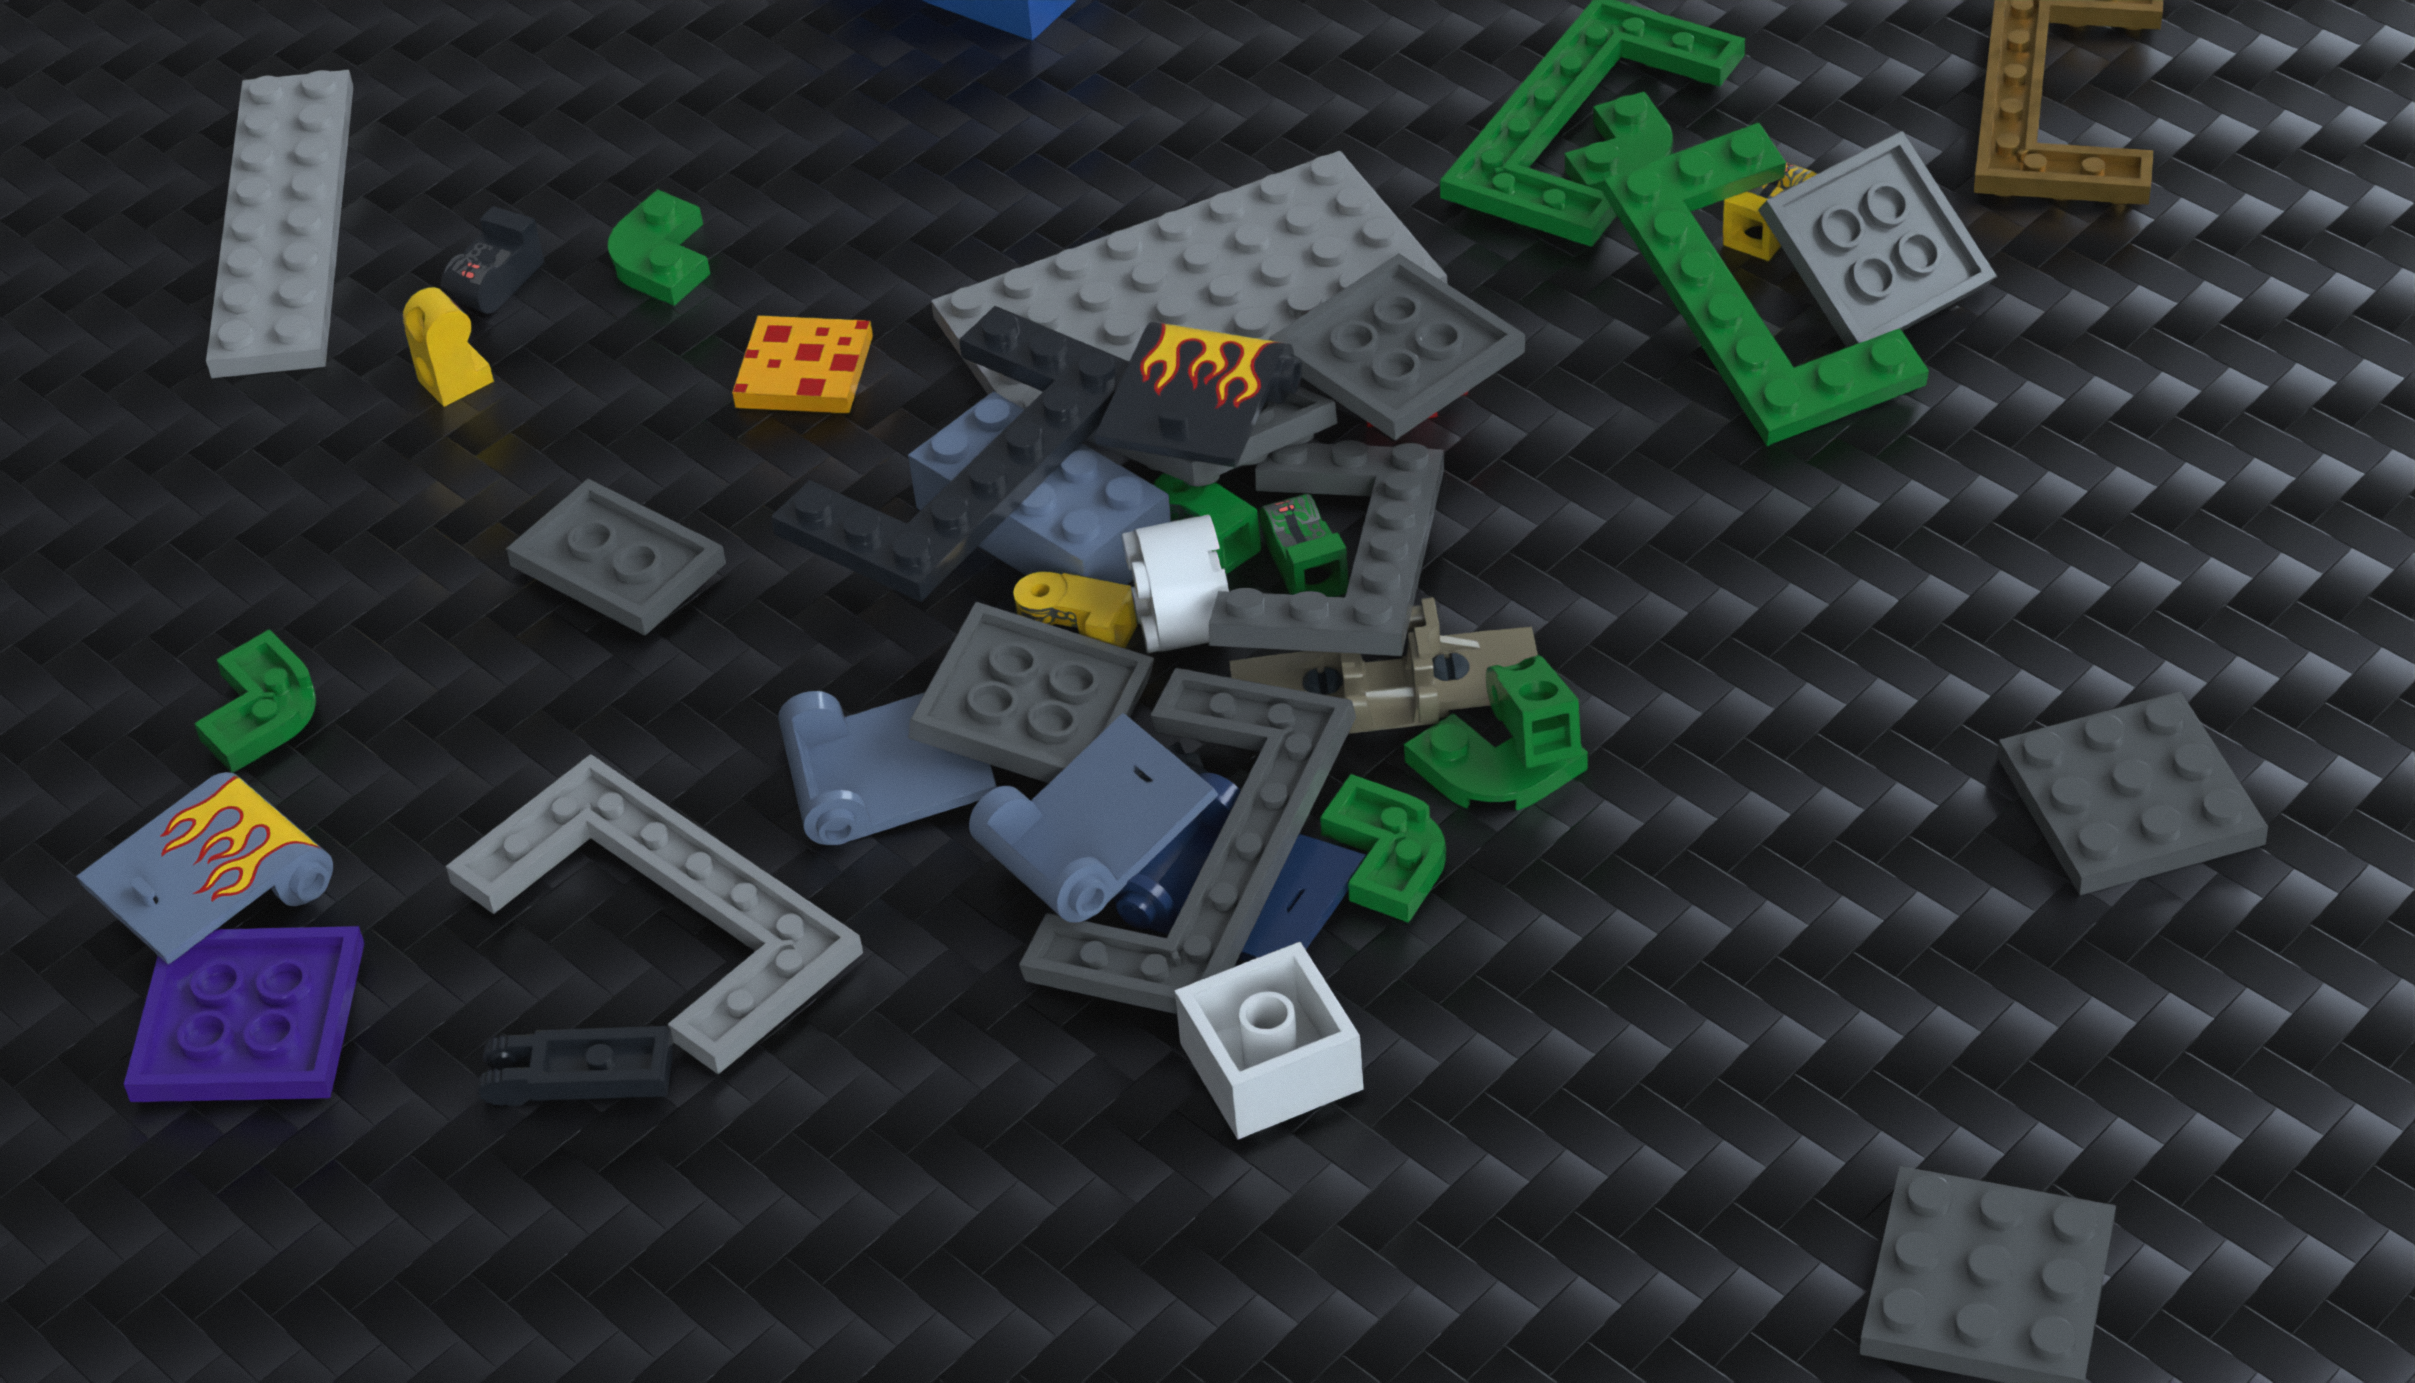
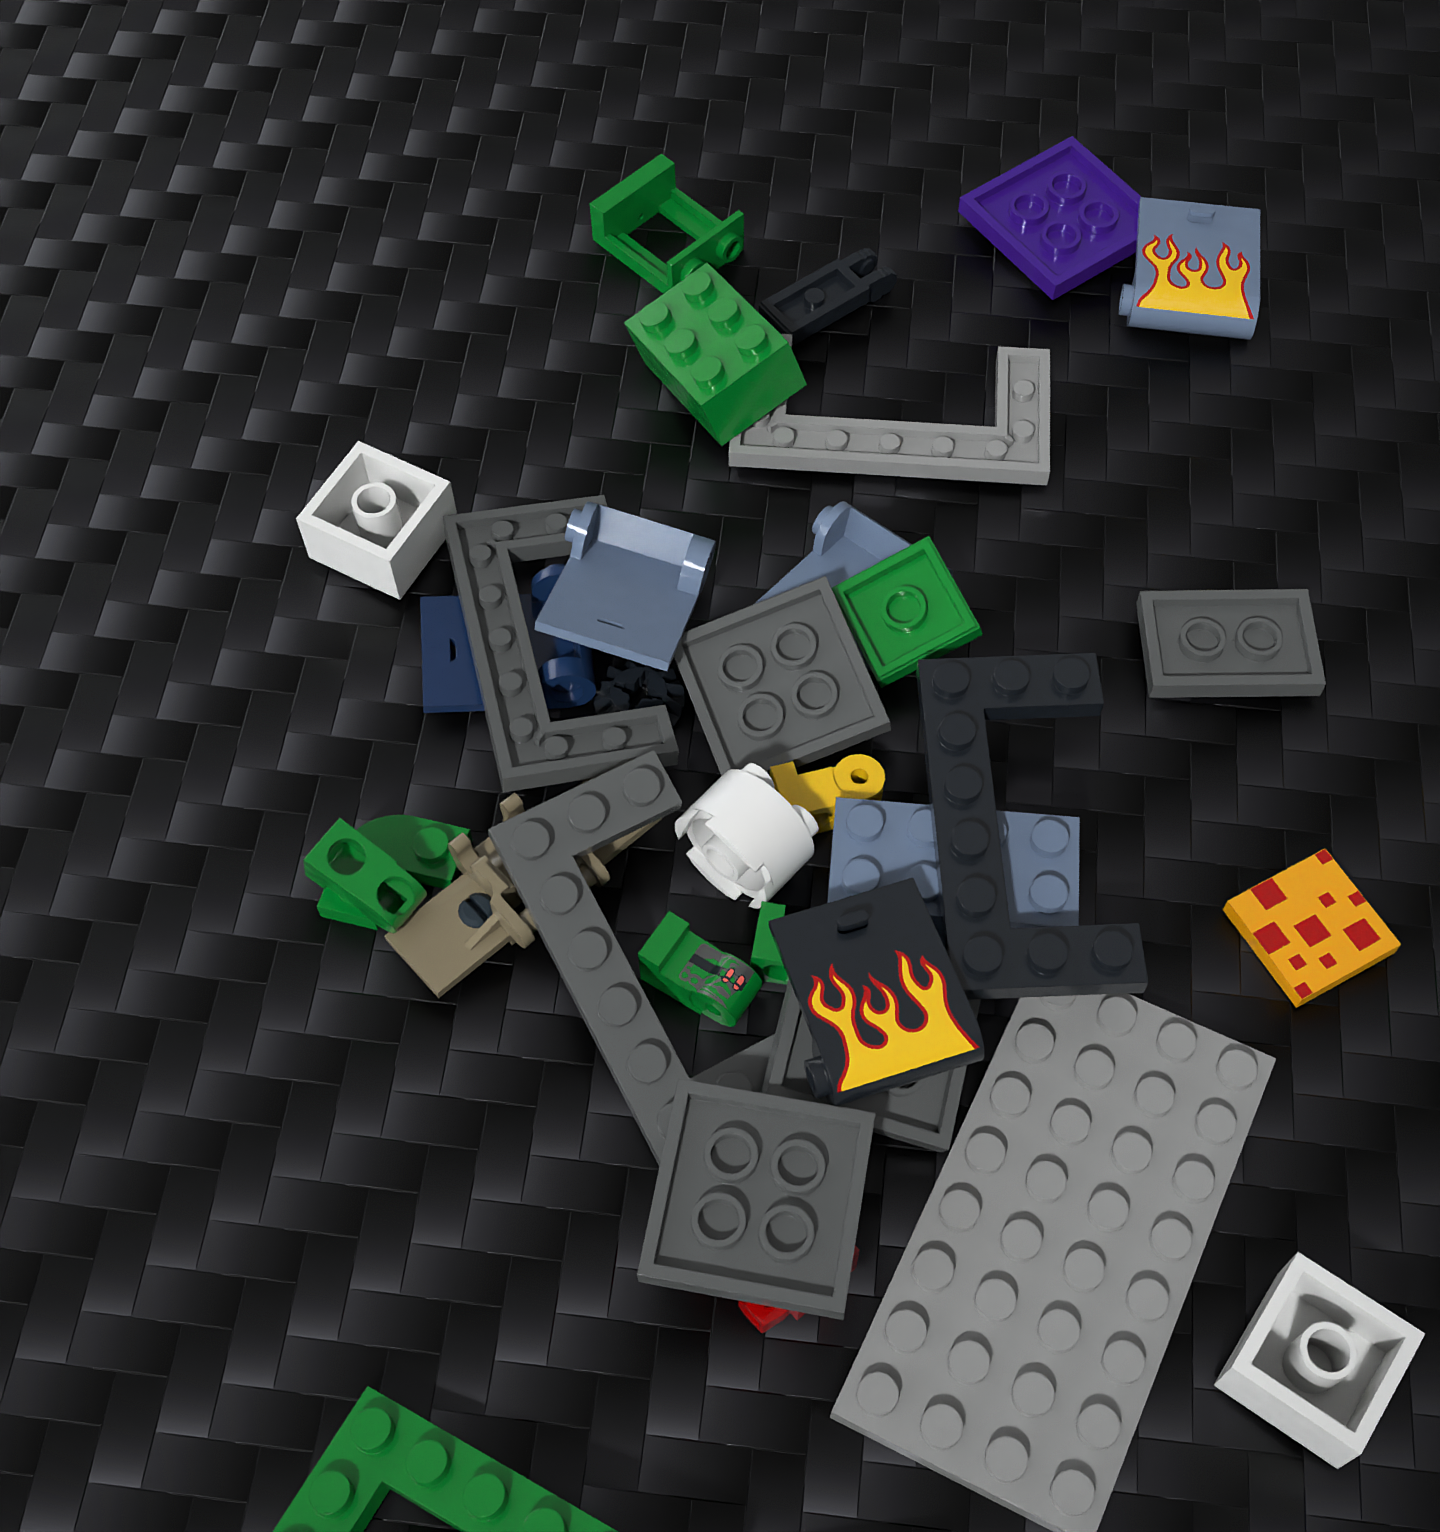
camera: 140 degrees right, 15 degrees up
green plate [194,630,316,773] -> none
green plate [1320,774,1446,923] -> none
none -> green panel [589,153,744,294]
none -> green brick [624,263,807,446]
none -> green plate [832,536,983,688]
none -> white brick [1214,1252,1425,1469]

